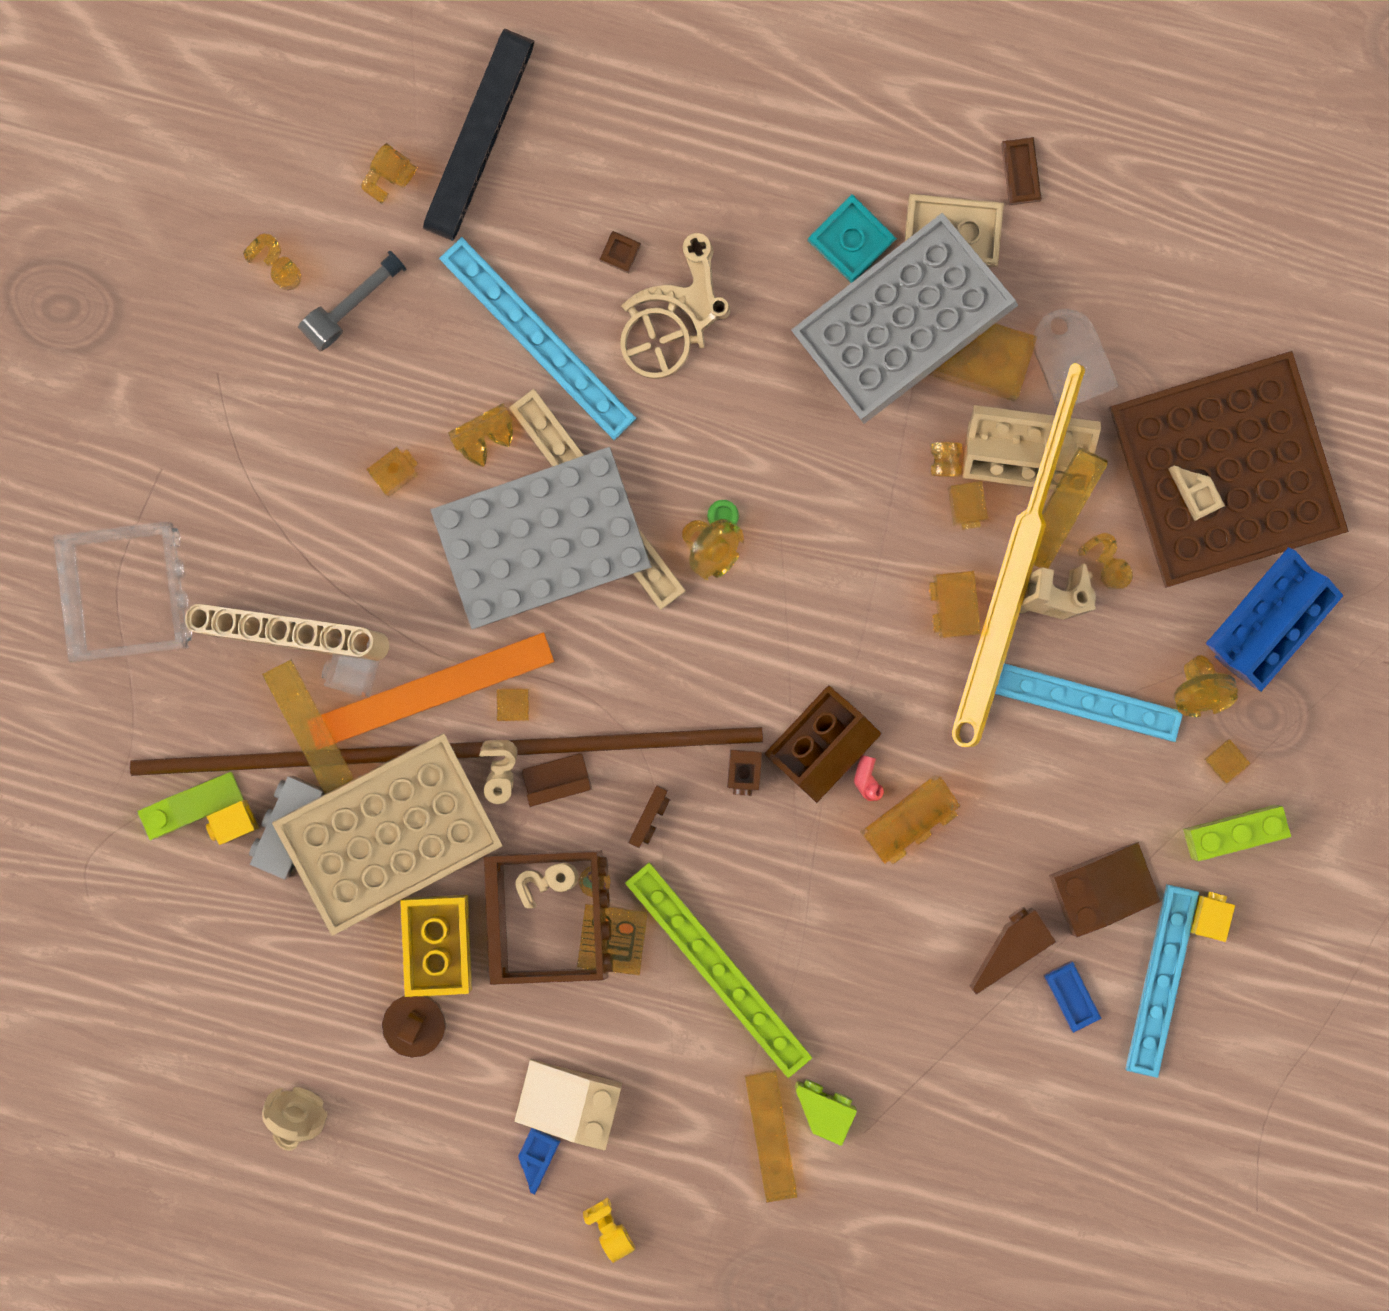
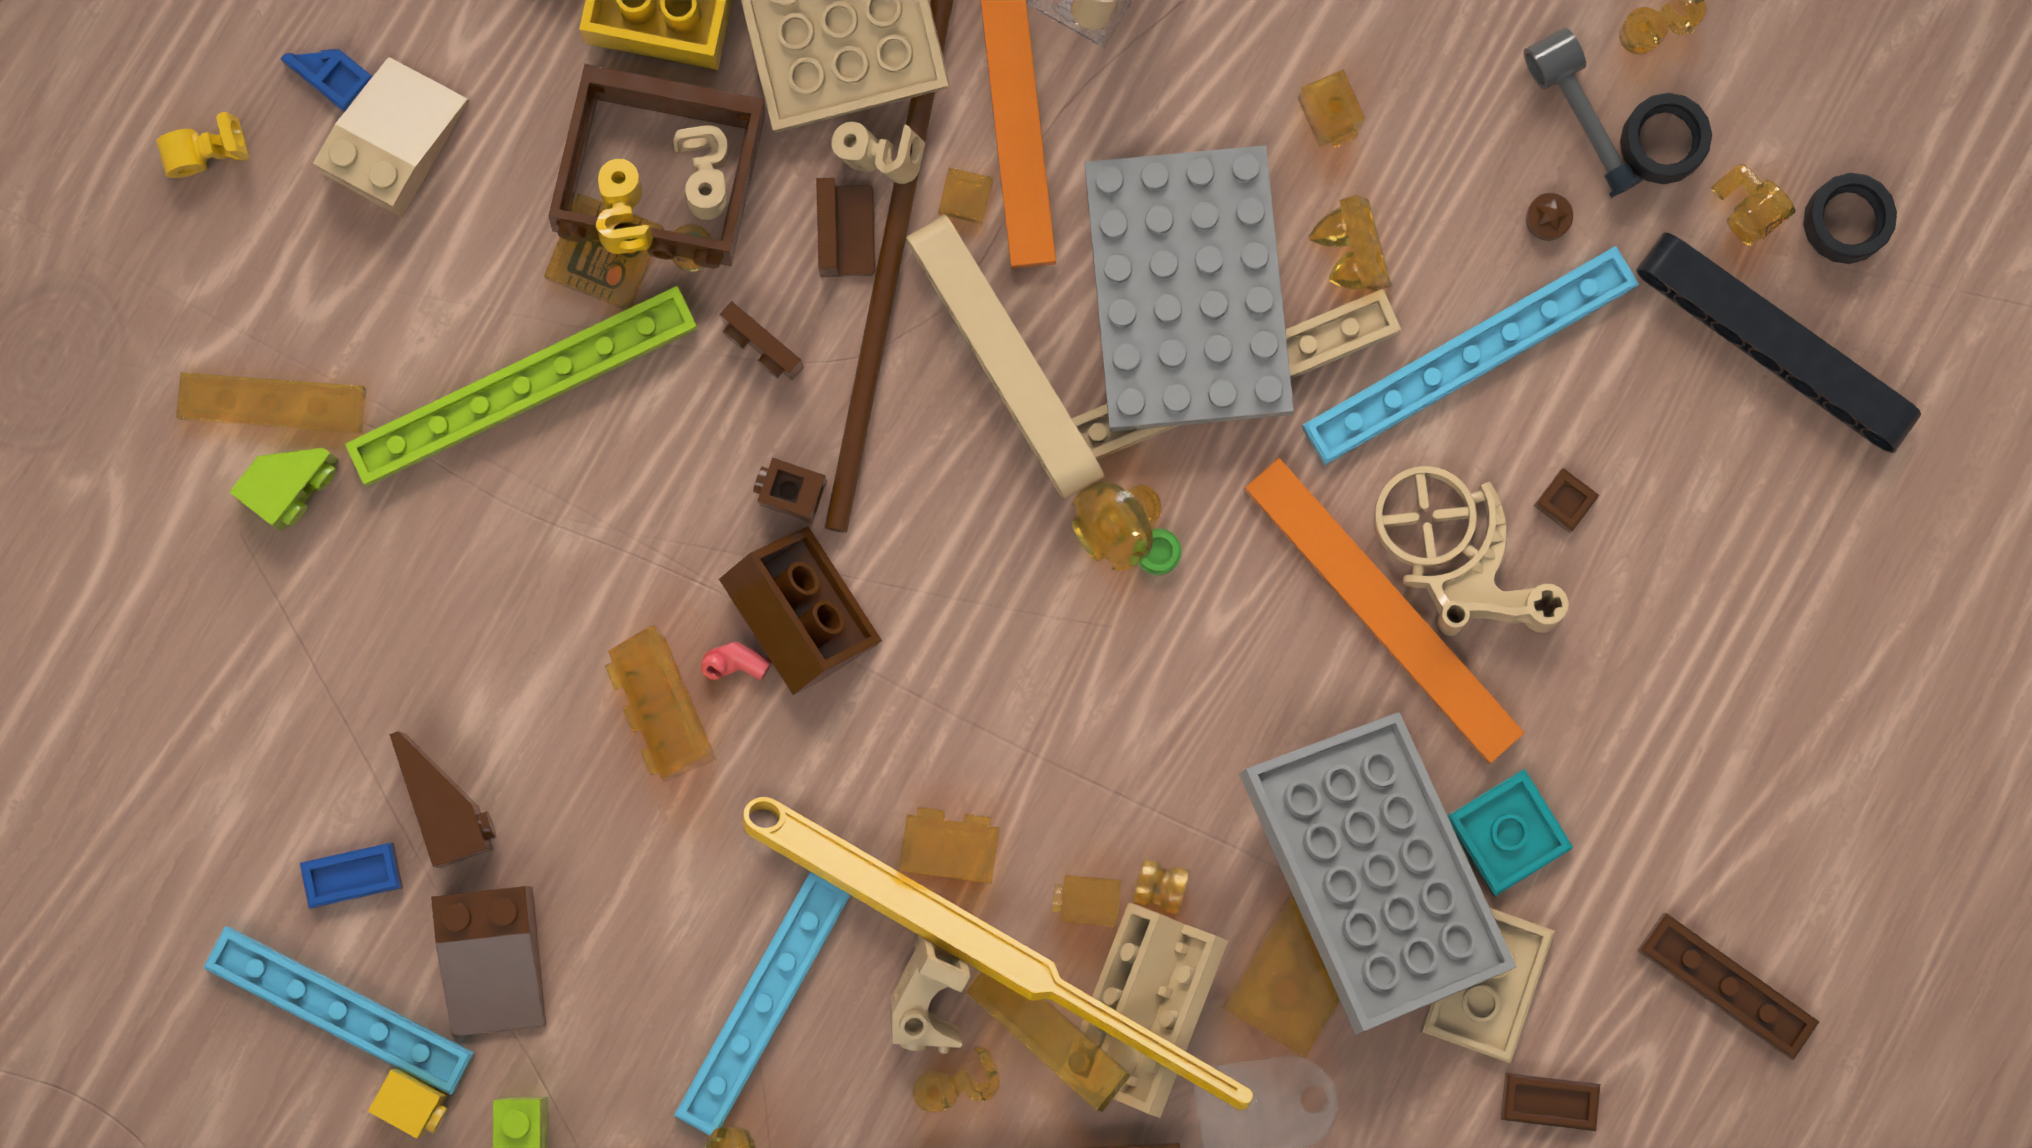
camera: 100 degrees right, 5 degrees down
none -> yellow leg [596,159,653,254]
none -> tan beam [906,215,1104,500]
none -> orange tile [1244,458,1525,764]
none -> reddish brown tile [1526,193,1573,241]
none -> black tyre [1620,93,1712,184]
none -> reddish brown tile [1637,913,1819,1060]
none -> black tyre [1803,173,1897,264]

